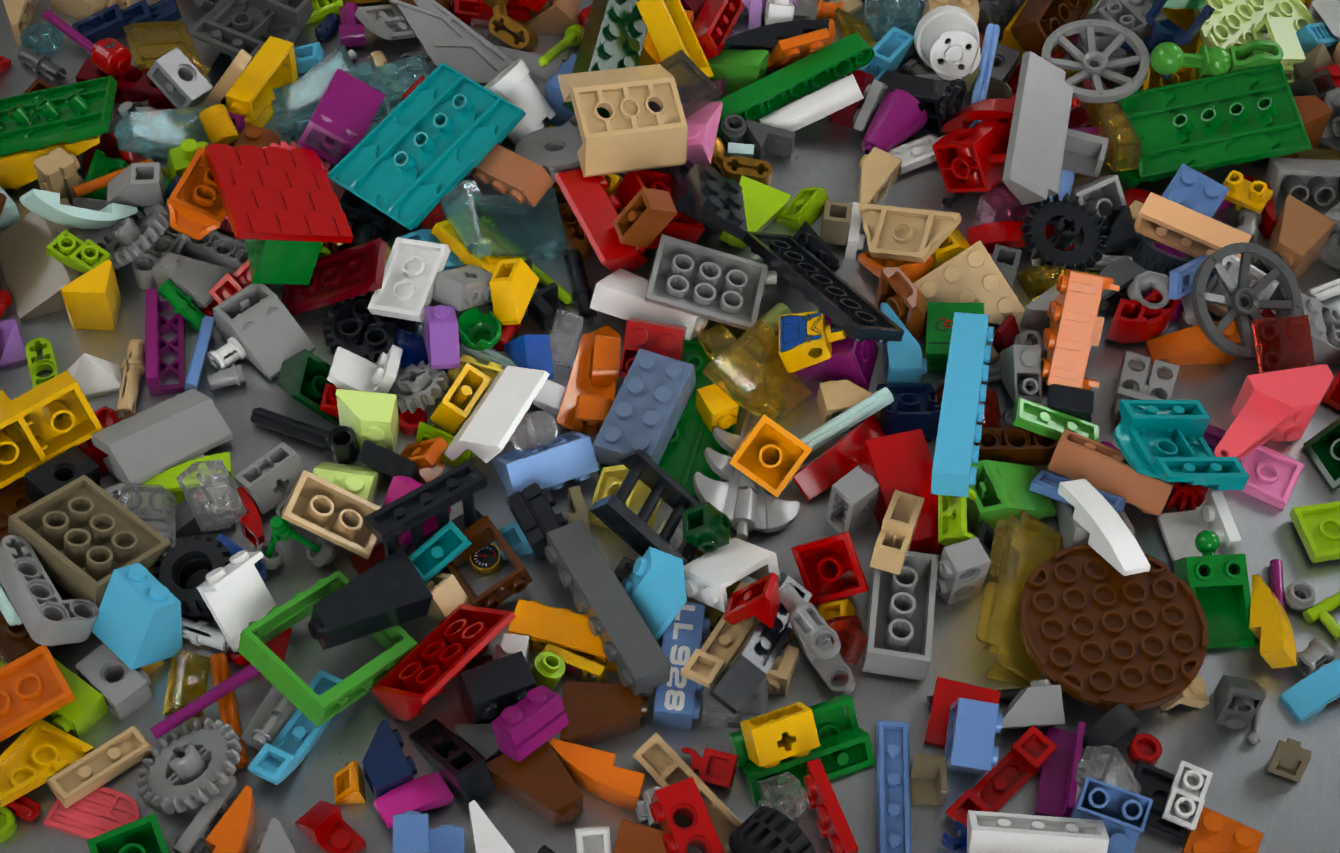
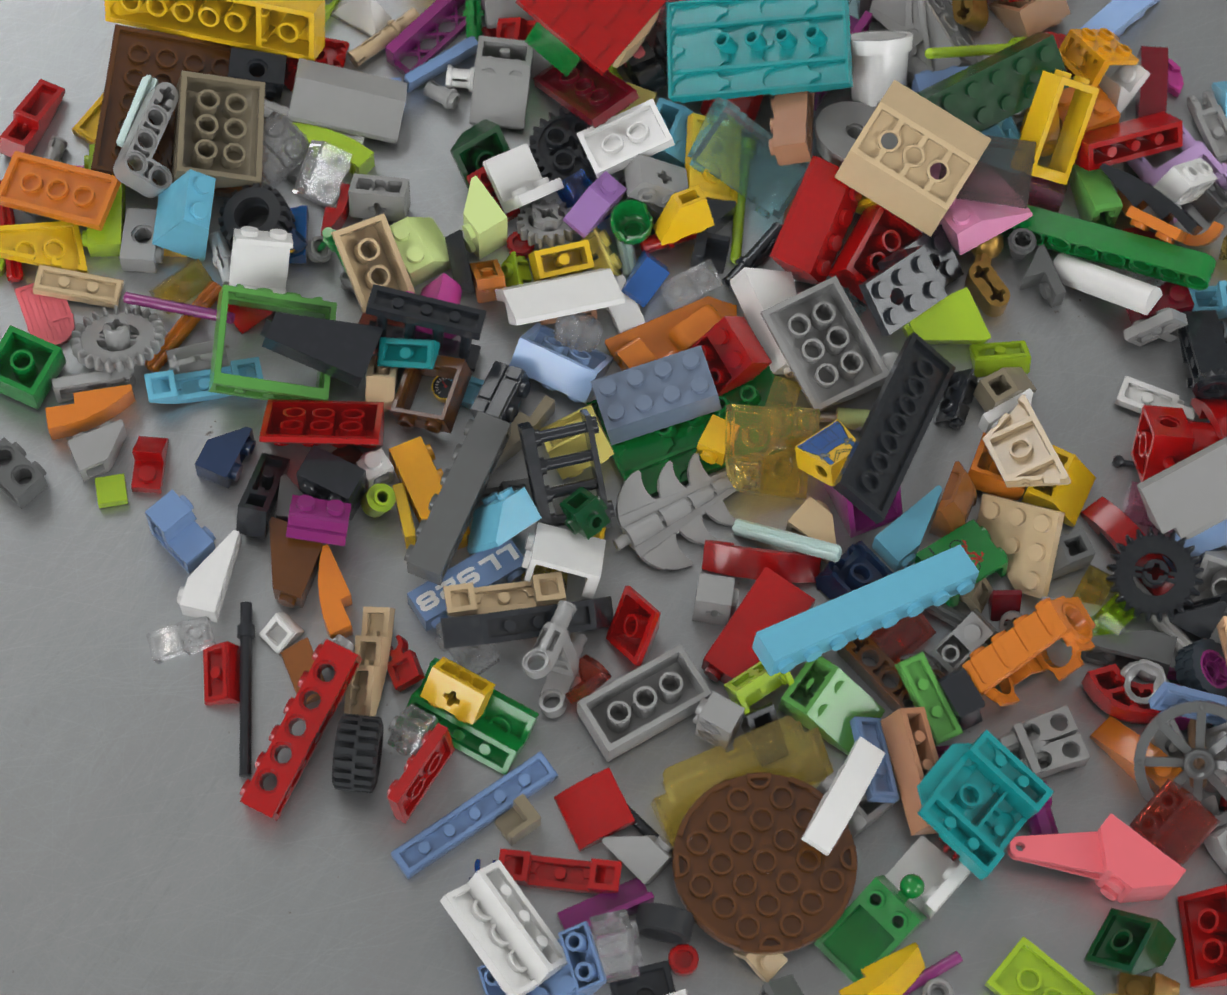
camera: 50 degrees right, 15 degrees up
black axle [250,407,359,465] -> none
light orange slope [333,760,366,806] -> none
dark pink slope [373,772,454,829] -> none
reddish brown slope [560,681,648,747] -> none
dark orange brick [612,187,678,248] -> none
red slope [723,572,780,628] -> none
light aqua tile [726,142,754,159] -> none
light orange slope [729,414,813,498] -> none
tan bracket [758,645,799,696] -> none
yellow slope [818,599,855,629] -> none
tan slope [858,147,902,205] -> none
magenta cone [861,89,928,155] -> none
tan slope [870,490,925,575] -> none
medium blue brick [944,698,1003,776] -> none
bright pink tile [1239,445,1305,511] -> none

